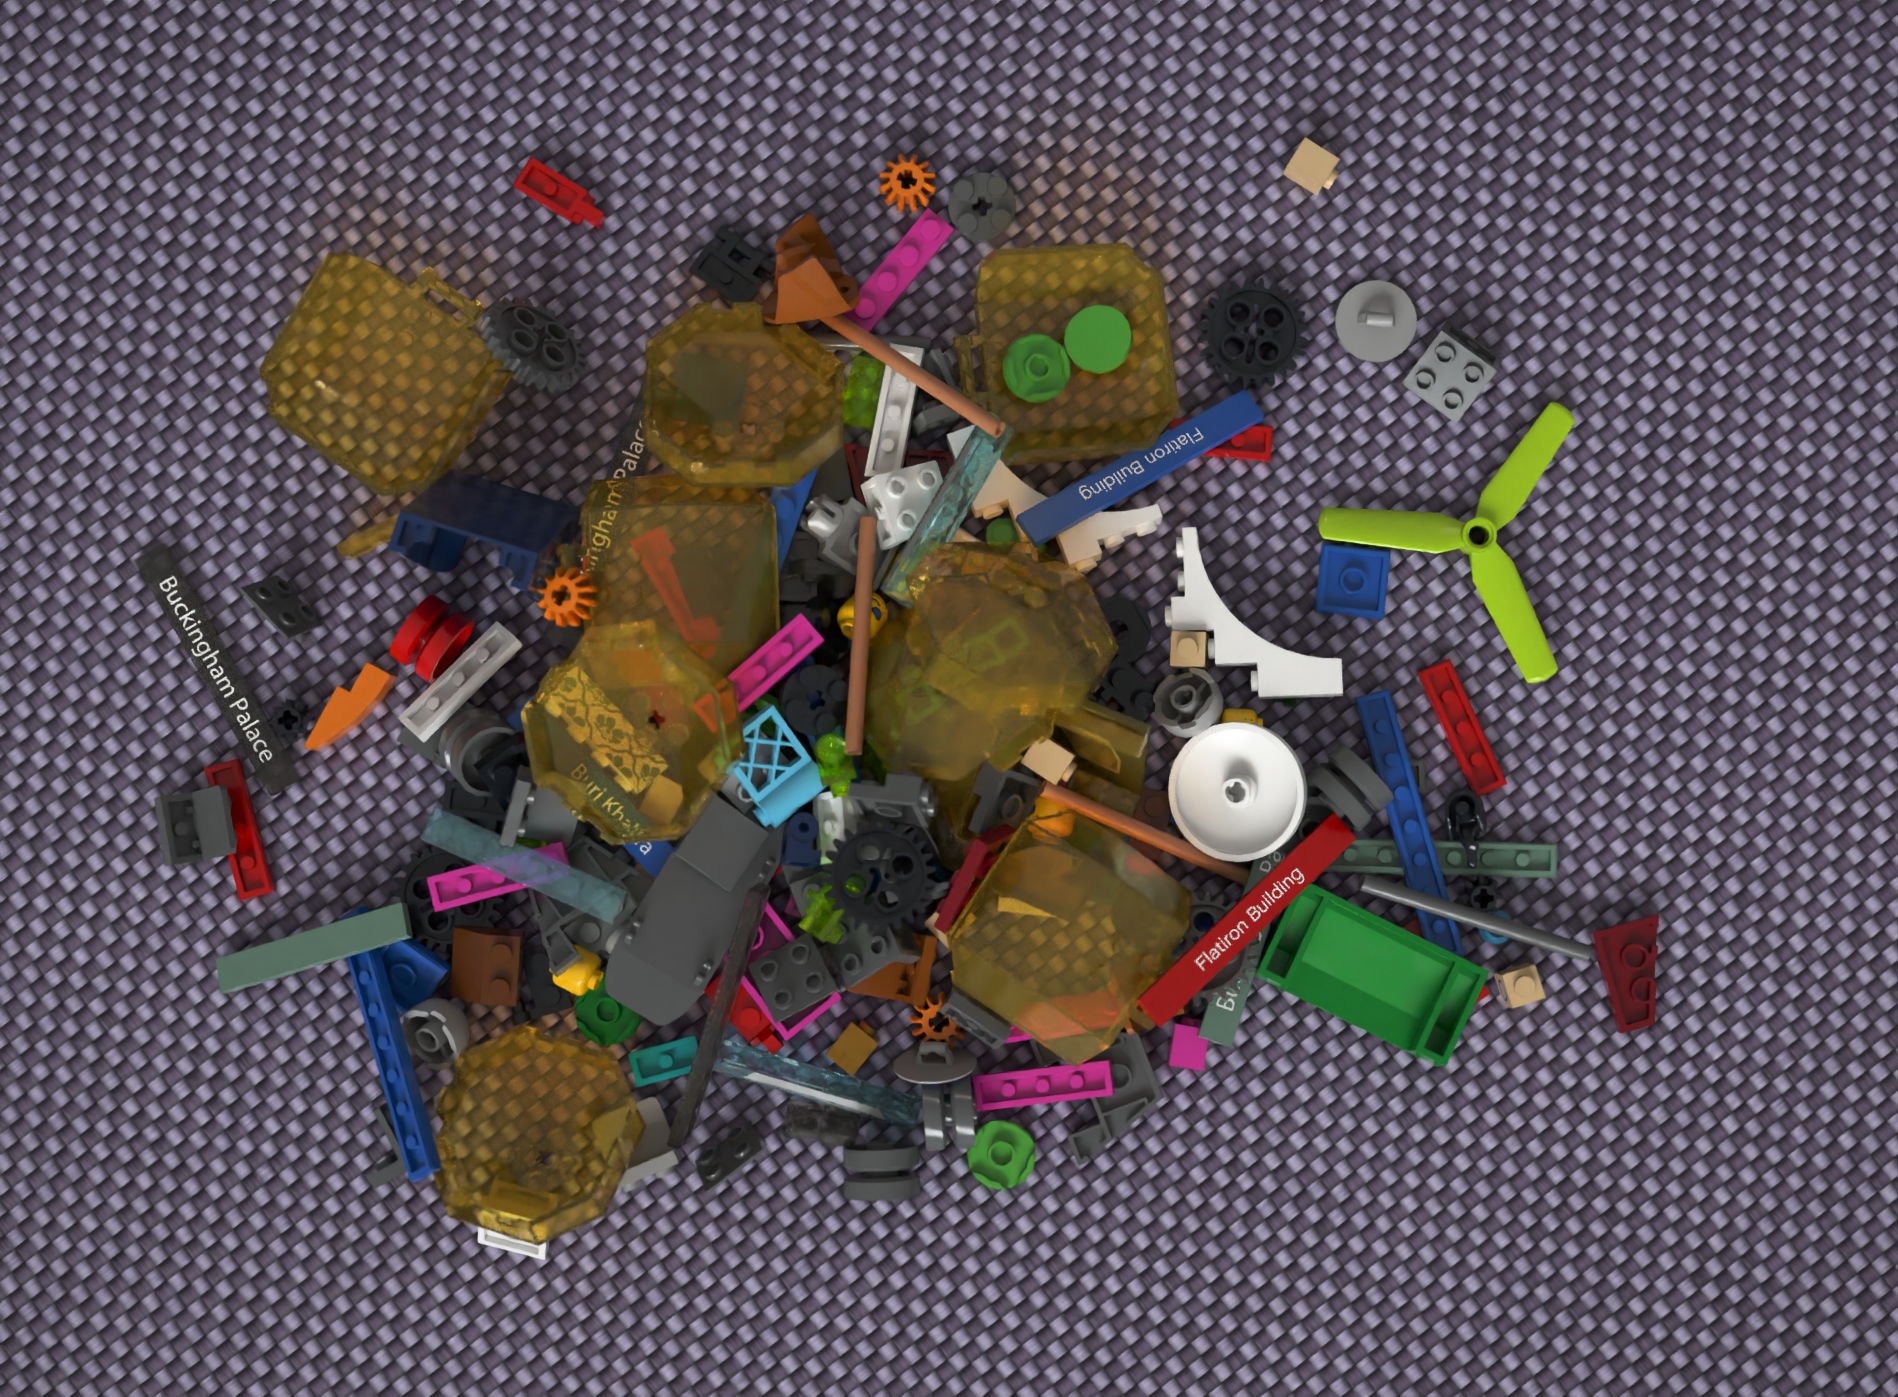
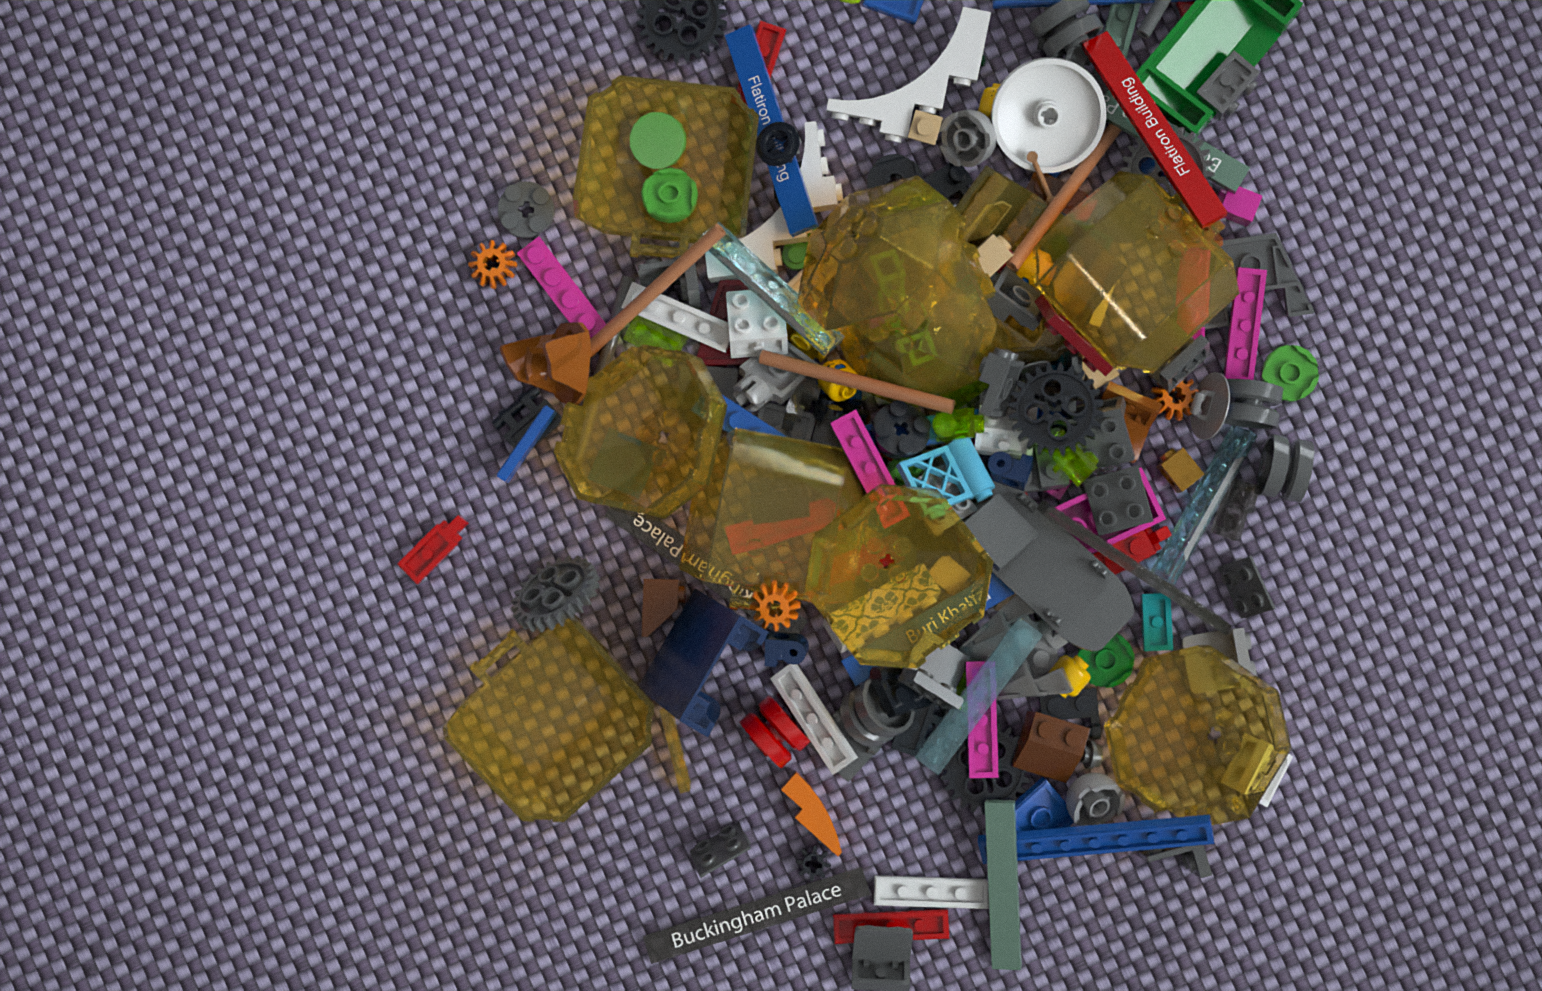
camera: 75 degrees left, 0 degrees up
none -> blue tile [497,405,557,483]
none -> reddish brown slope [641,579,686,637]
none -> black gear [756,122,802,168]
none -> dark blue leg [764,631,809,667]
none -> white tile [874,875,989,909]
none -> medium nougat hinge [1027,151,1055,205]
none -> dark grey plate [1080,740,1103,769]
none -> flat silver bracket [1195,51,1260,121]

